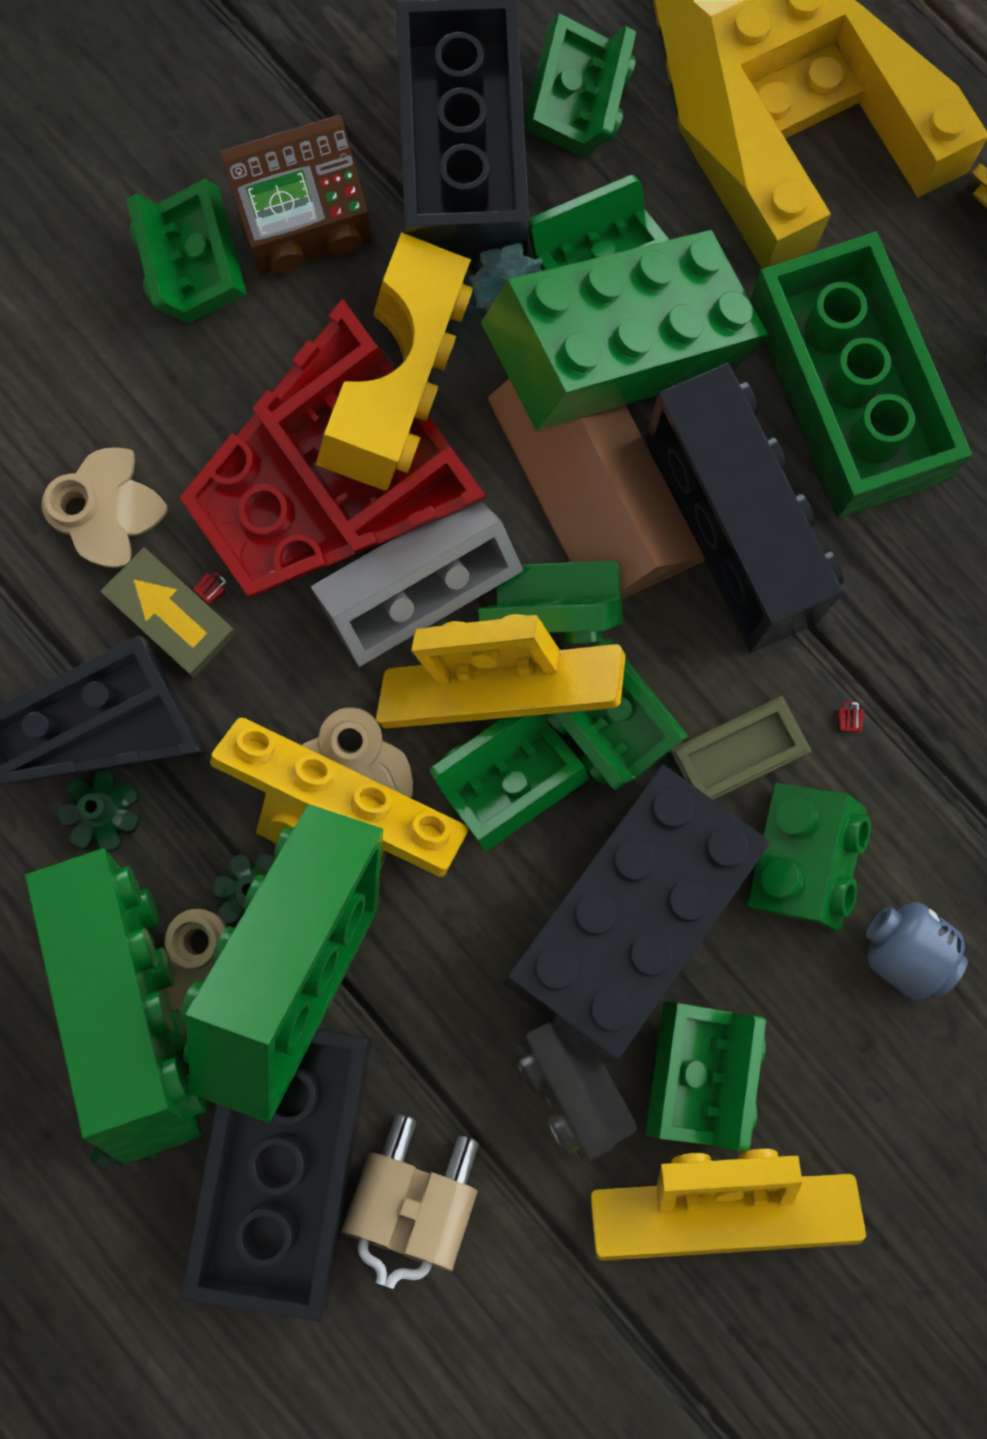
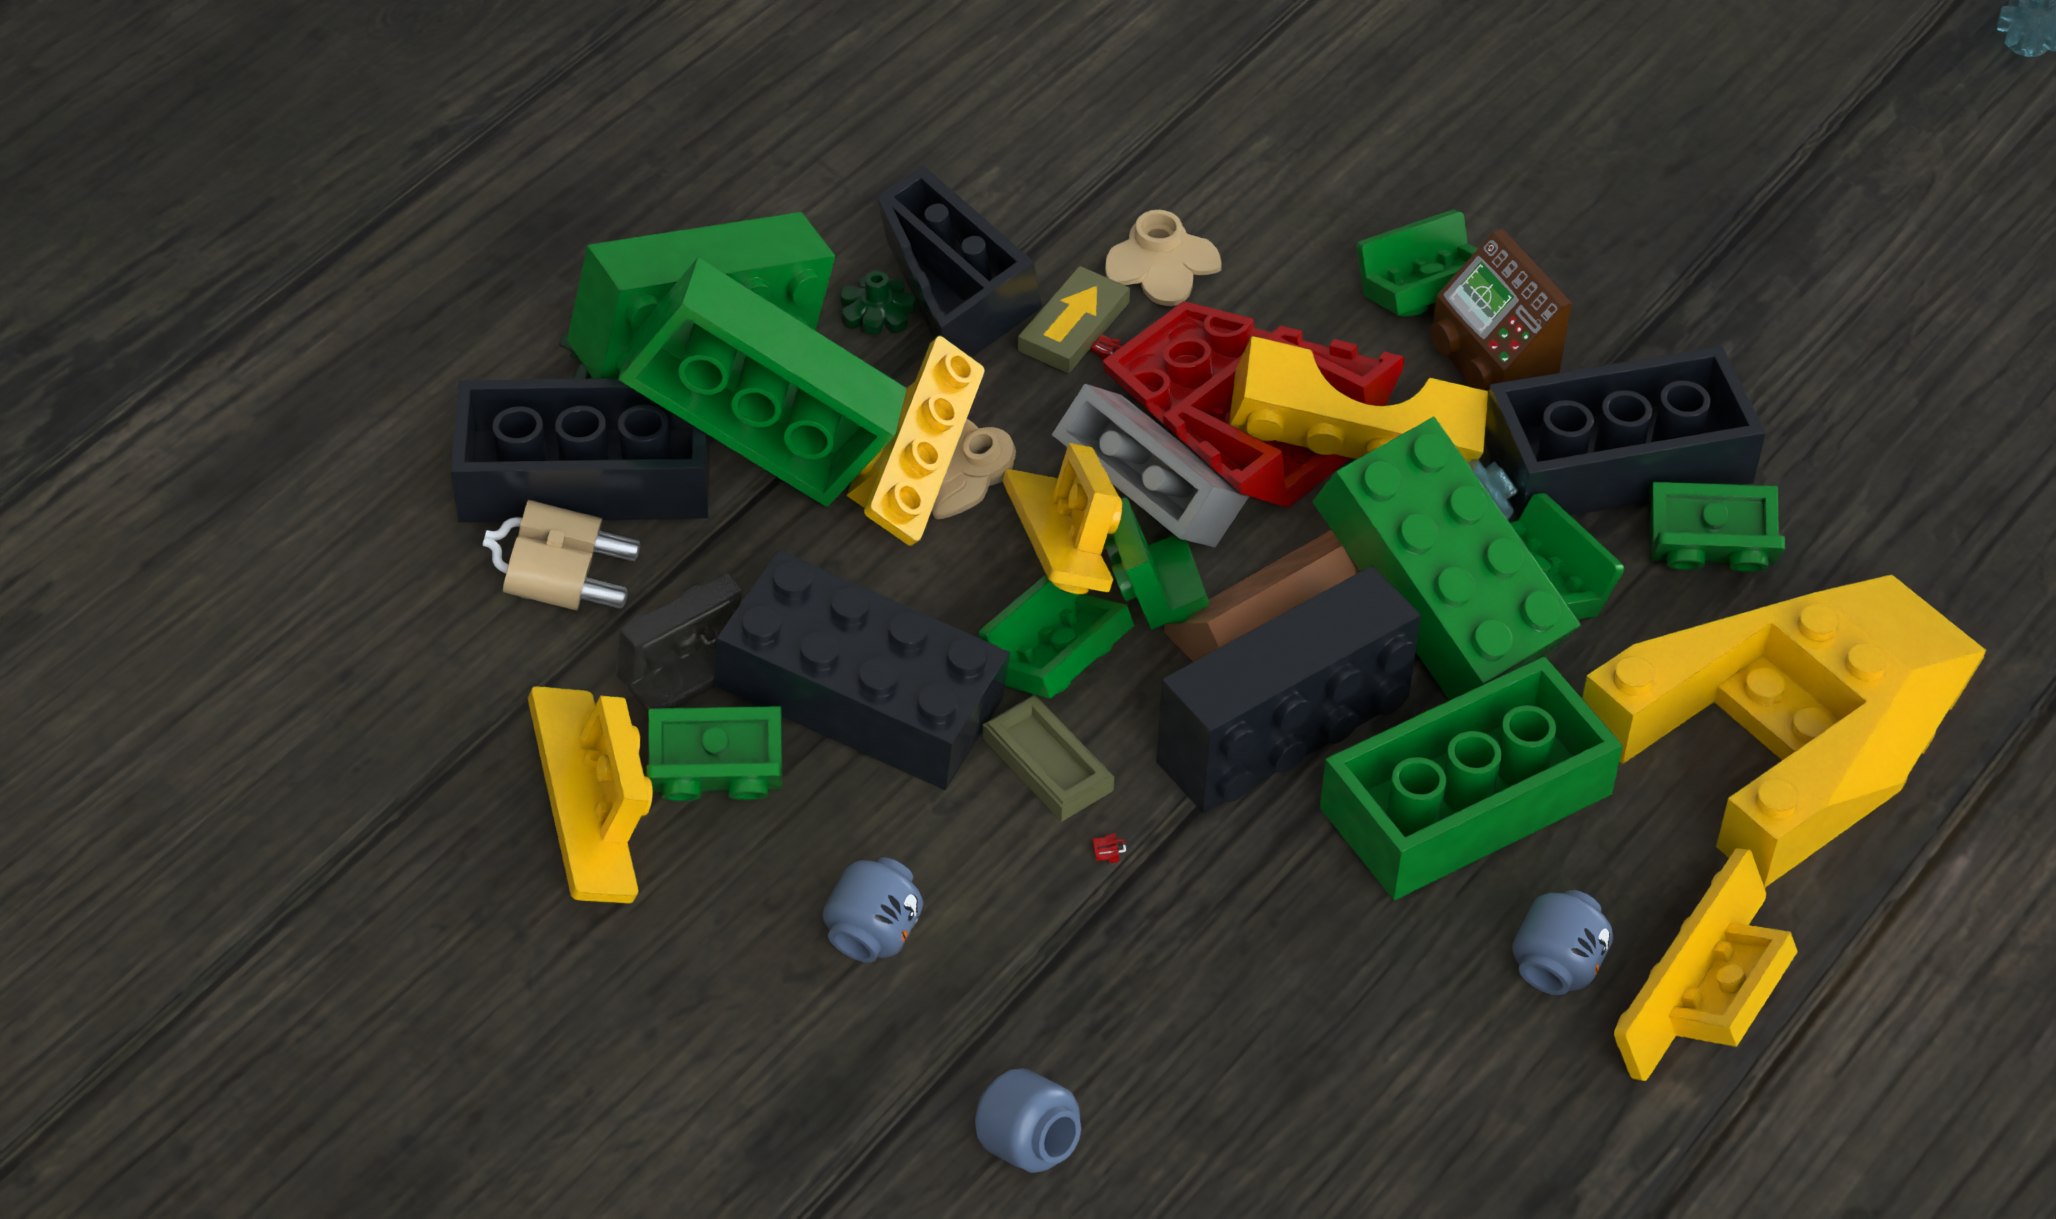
camera: 80 degrees right, 30 degrees down
green bracket [430,714,590,852] -> none
green bracket [747,783,871,931] -> none

